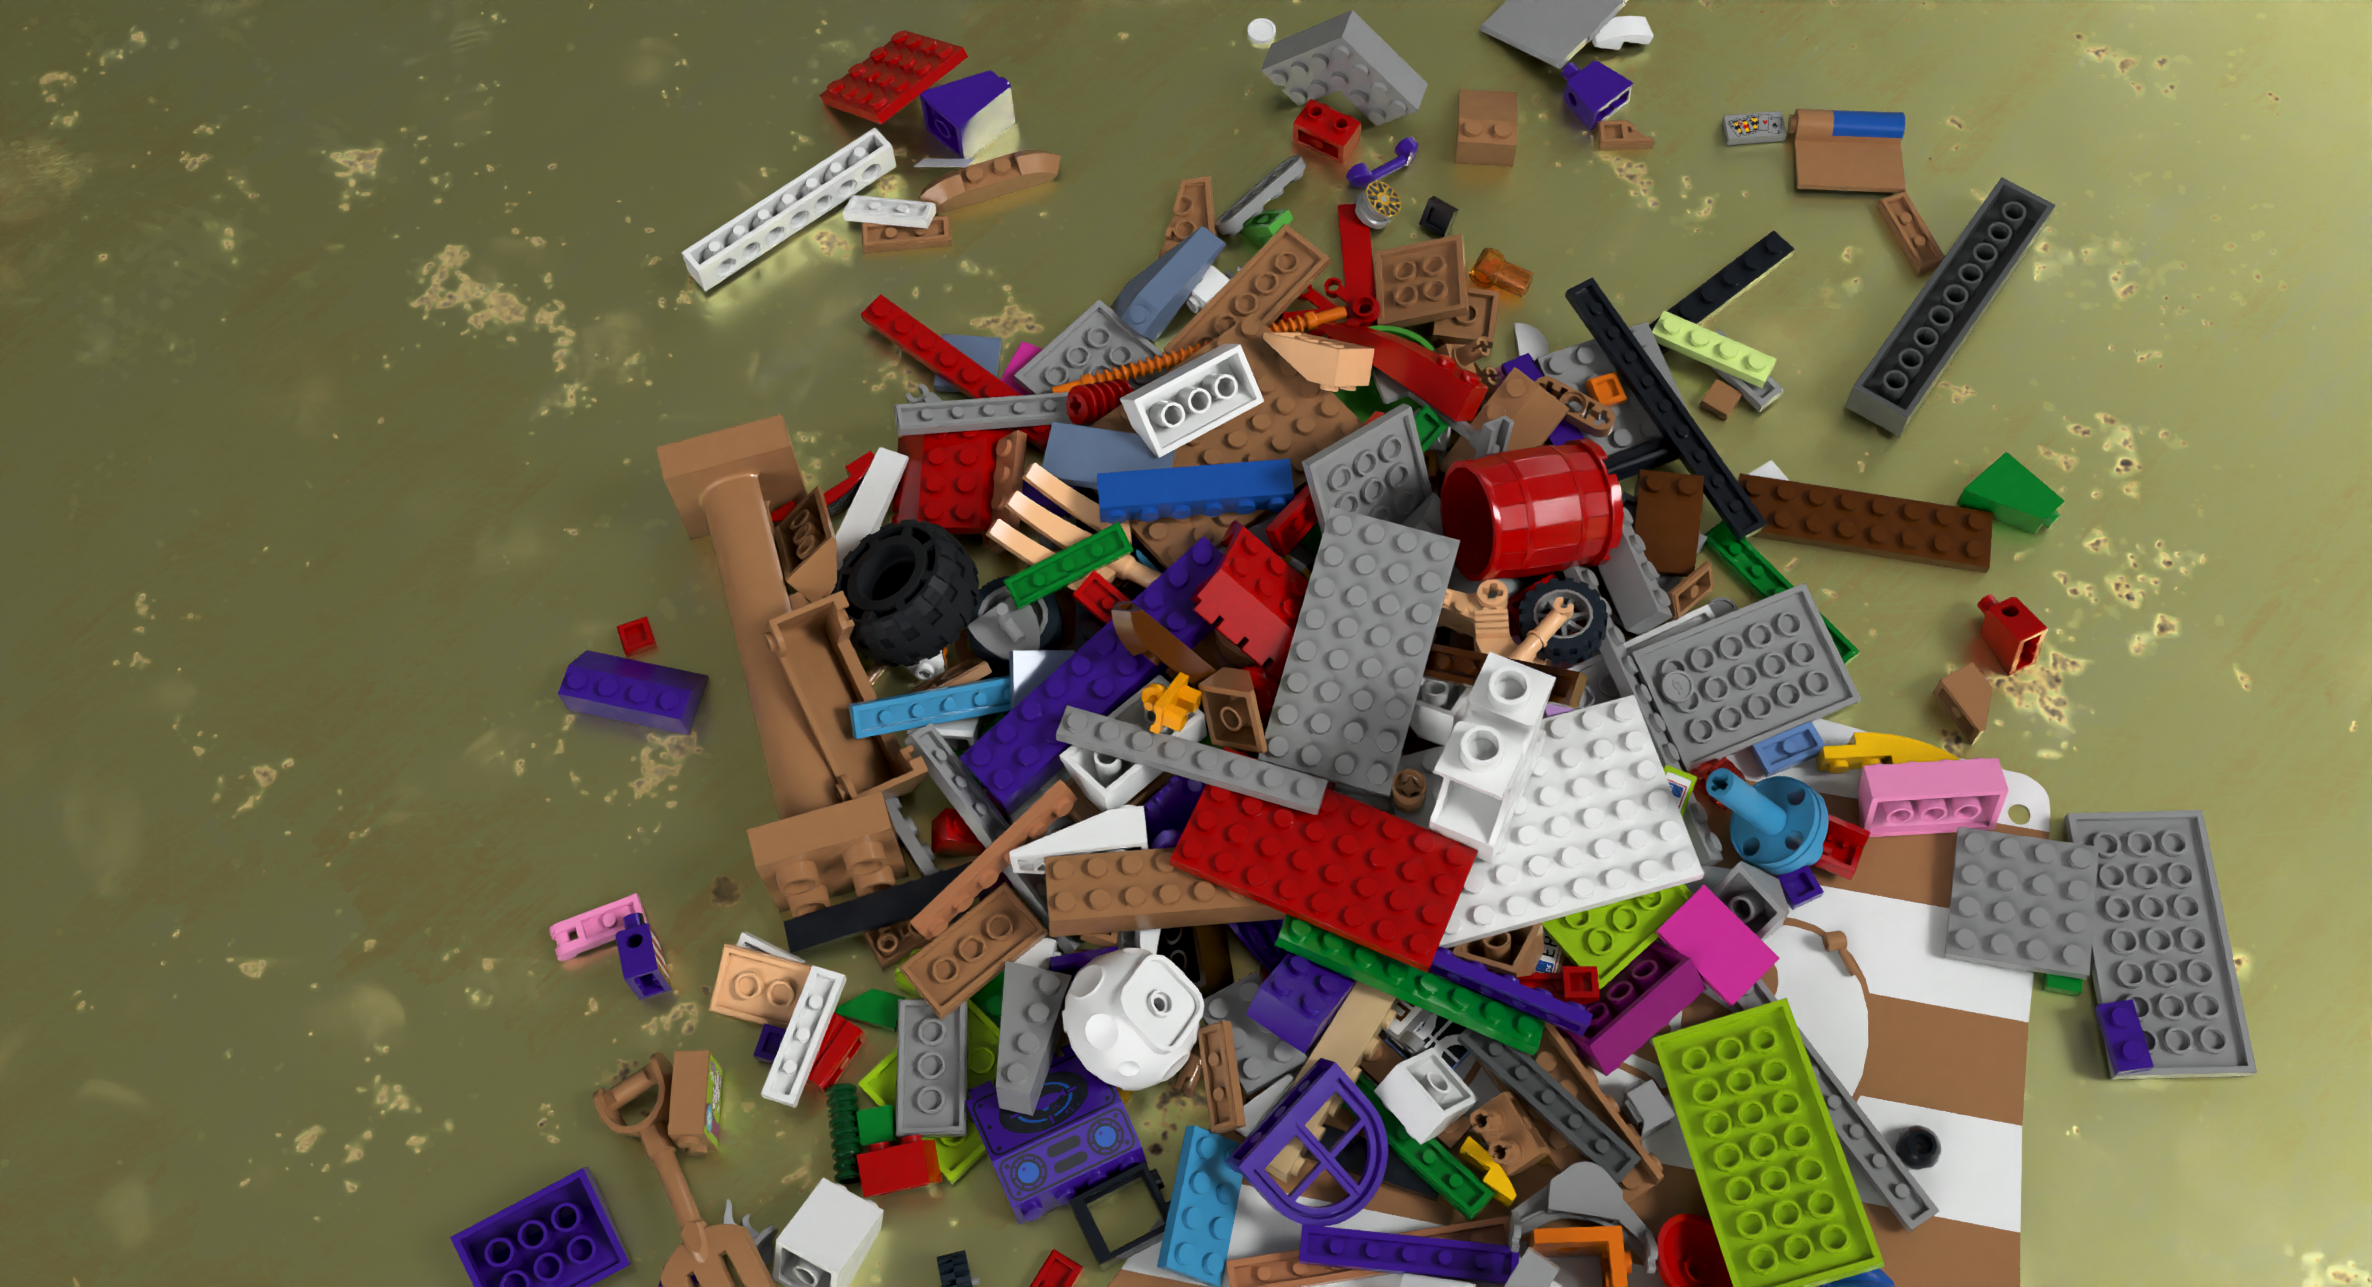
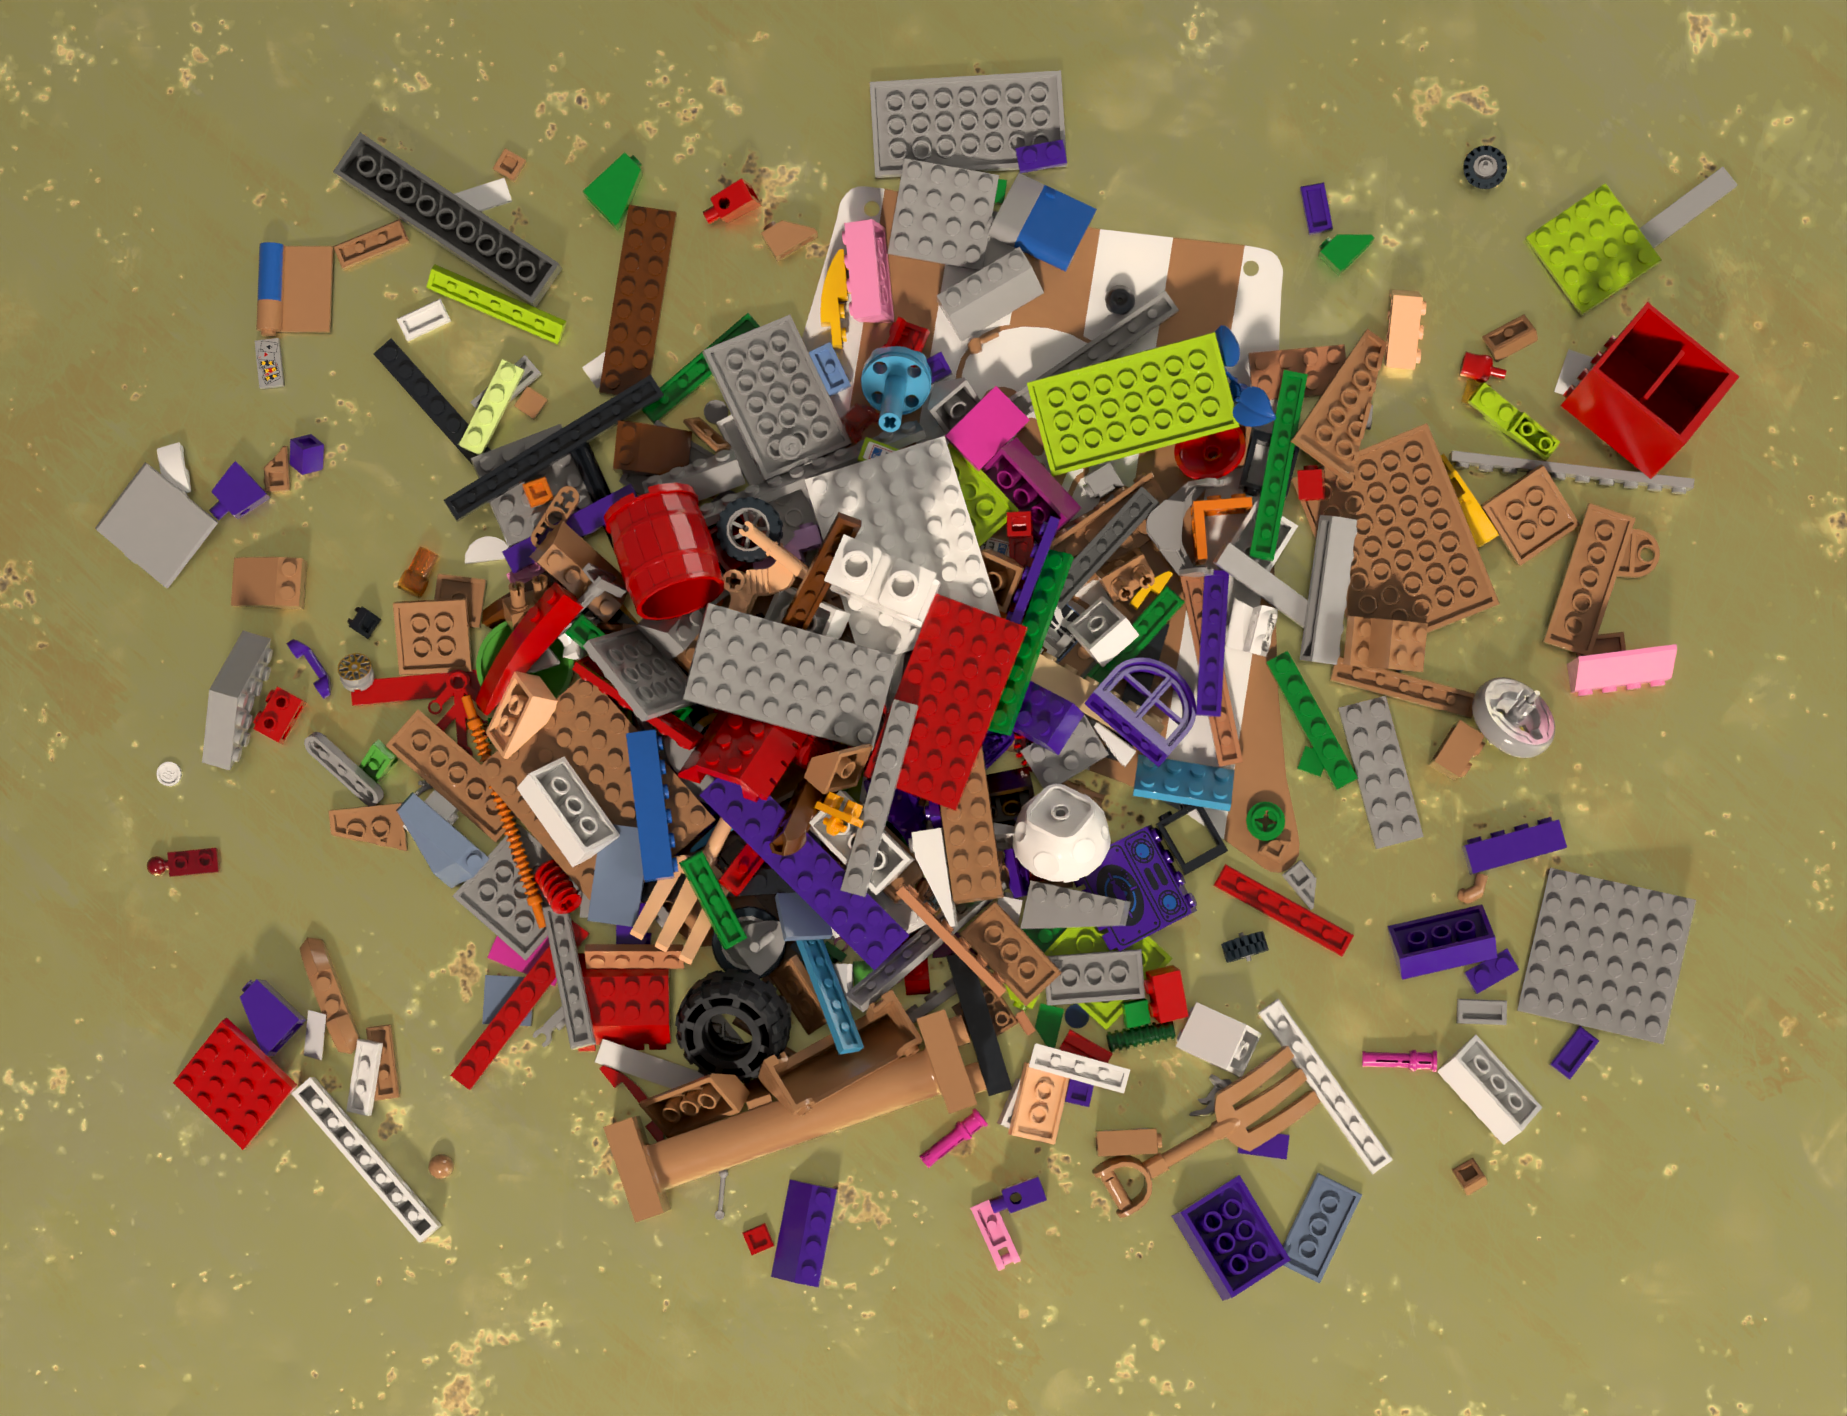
camera: 90 degrees left, 20 degrees up
medium nougat tile [1198,1020,1246,1134] -> none
medium nougat wheel [1392,769,1427,813] -> none
none -> dark red plate [147,848,219,877]
none -> dark purple panel [289,434,324,475]
none -> white tile [397,299,451,342]
none -> lime plate [426,264,566,345]
none -> medium nougat piece [428,1154,454,1179]
none -> white tile [454,178,512,212]
none -> medium nougat tile [493,148,526,182]
none -> light grey hinge [715,1169,728,1220]
none -> dark pink pin [919,1108,988,1168]
none -> light grey slope [937,247,1044,342]
none -> blue door [986,173,1097,272]
none -> nougat tile [1015,1010,1036,1036]
none -> dark blue piece [1065,1004,1089,1028]

